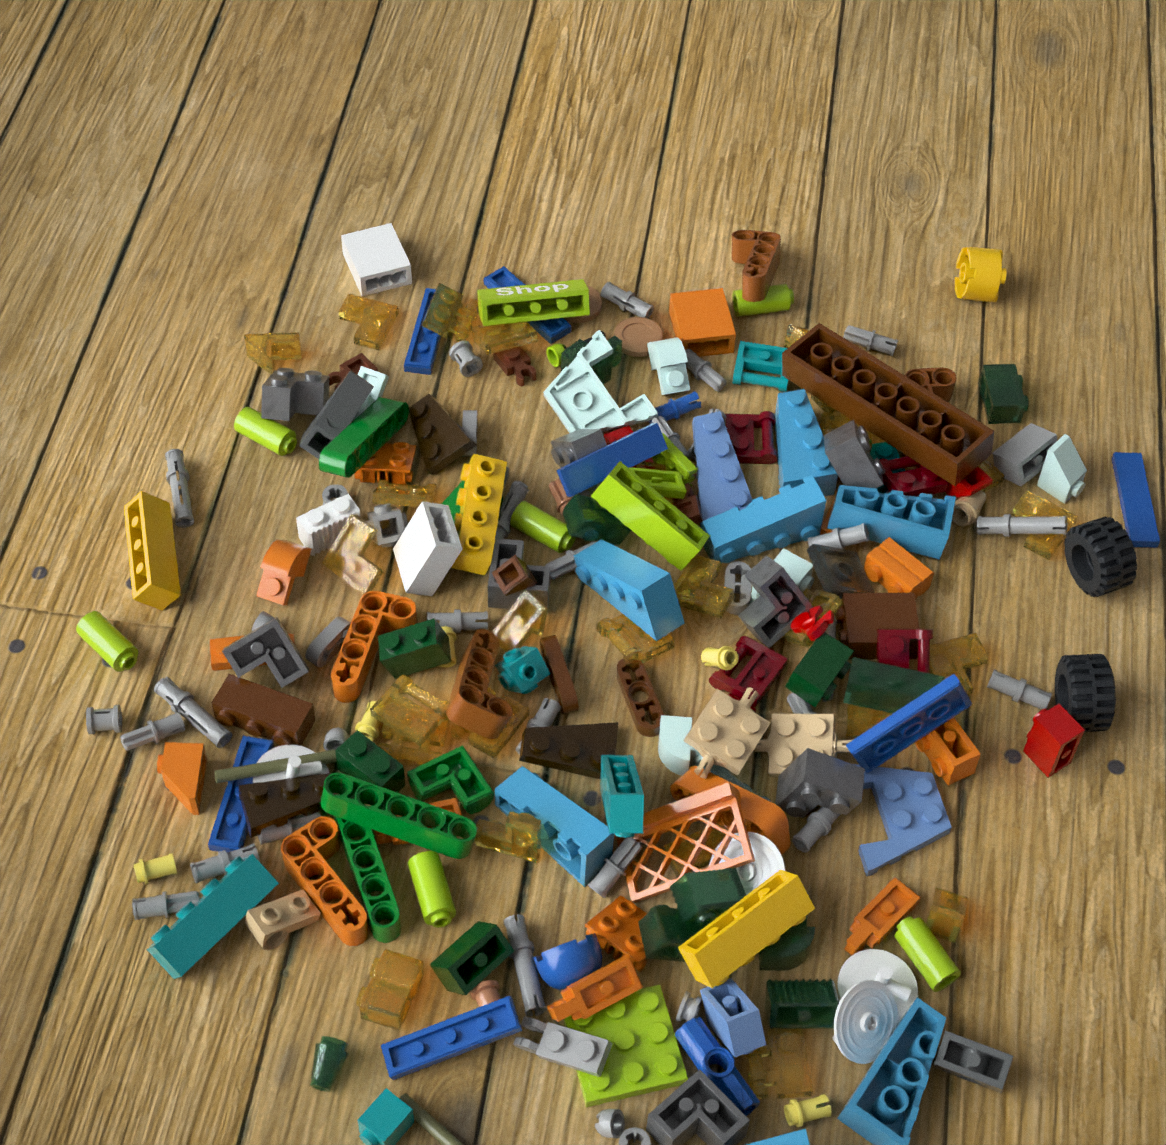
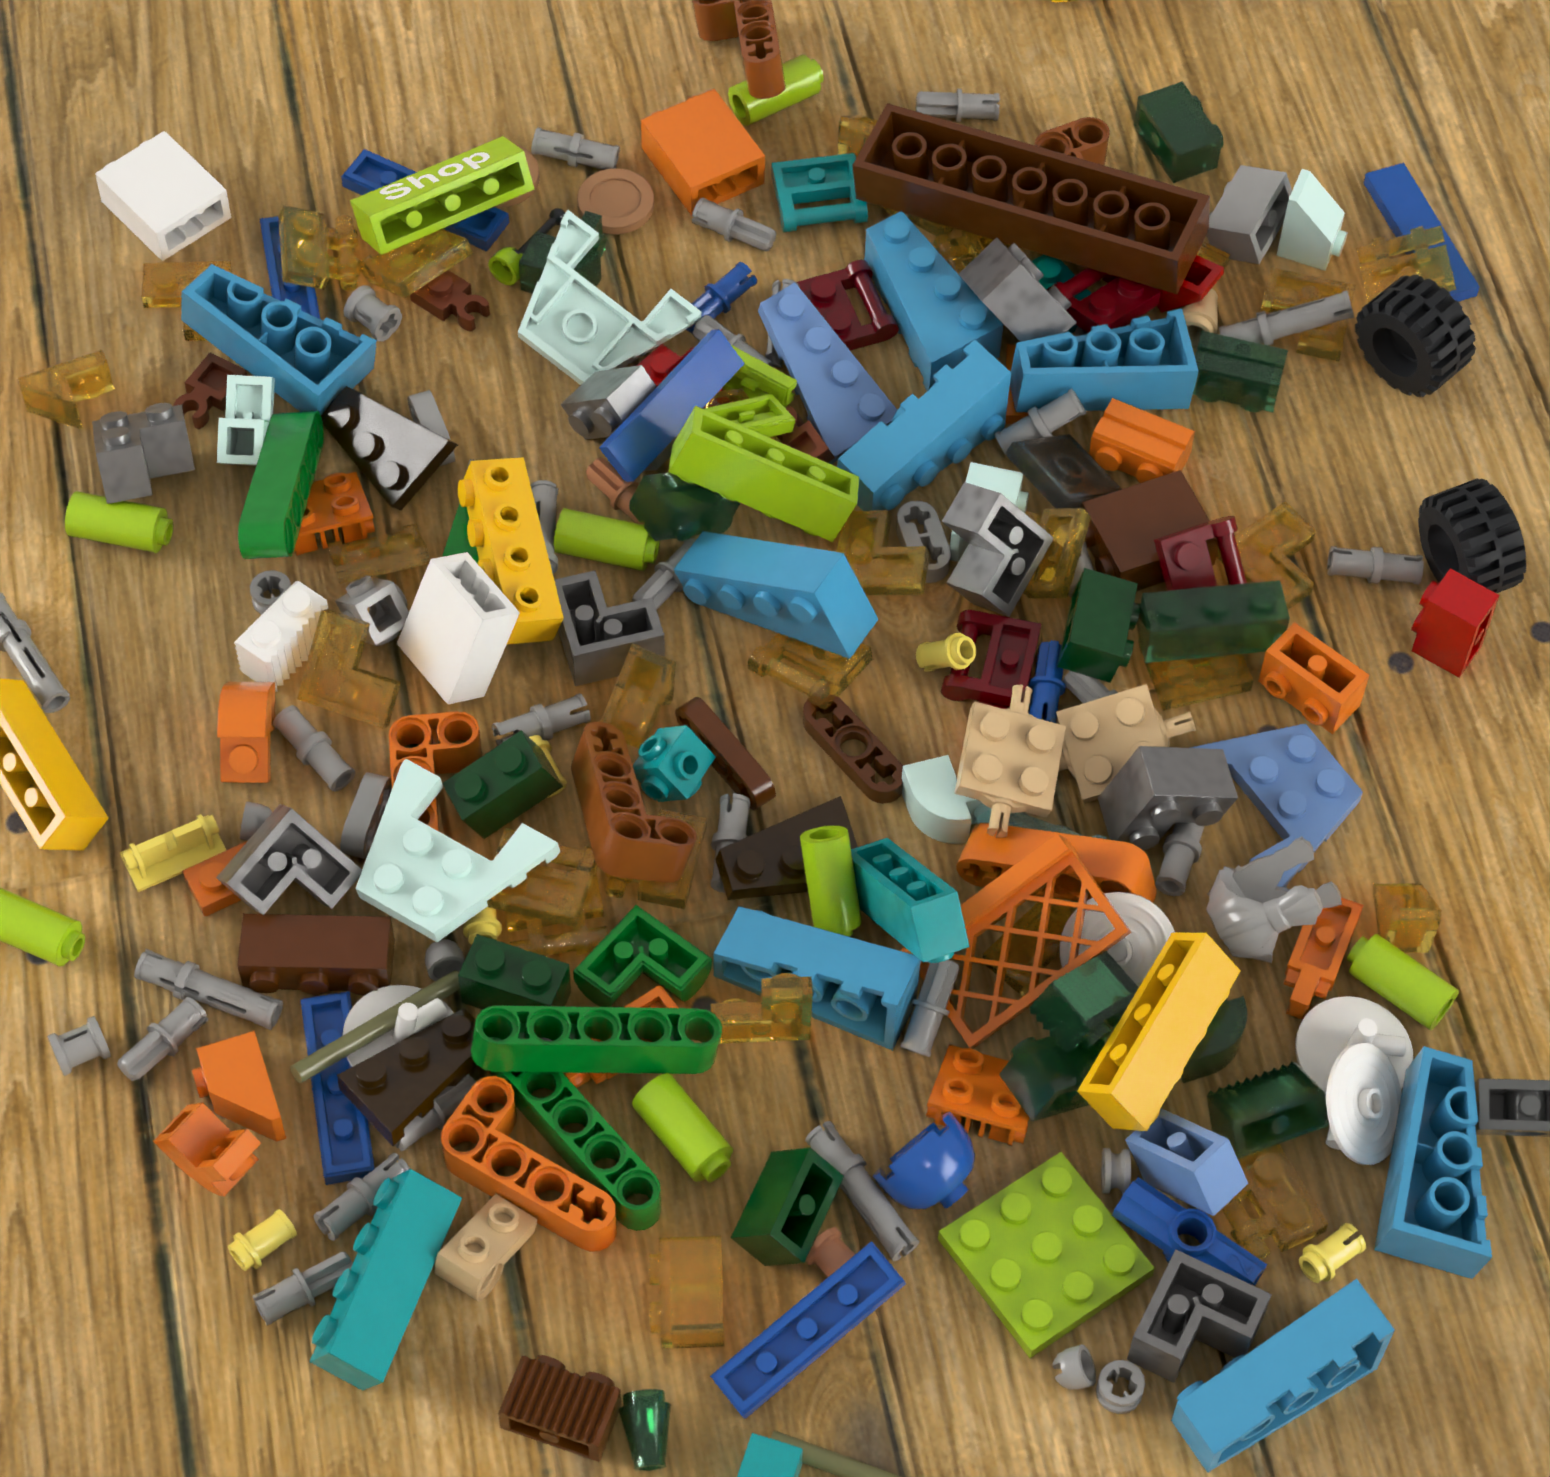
camera: 20 degrees left, 5 degrees up
dark grey slope [299,370,374,459] -> none
reddish brown slope [492,555,537,596] -> none
light grey hinge [513,1017,612,1077] -> none
orange hinge [547,955,643,1022] -> none
light aqua brick [647,337,690,395] -> none
red piece [790,605,834,641] -> none
blue tile [846,674,972,773] -> none
none -> light yellow hinge [119,814,226,892]
none -> orange brick [153,1102,261,1197]
none -> dark azure wedge [181,264,377,415]
none -> light grey pin [273,705,355,792]
none -> light aqua wing [355,759,560,942]
none -> reddish brown brick [498,1355,622,1462]
none -> lime brick [800,826,862,937]
none -> blue axle [1029,640,1066,724]
none -> clear green brick [1193,331,1288,412]
none -> light grey piece [1206,837,1342,963]
none -> clear yellow plate [1356,226,1456,303]

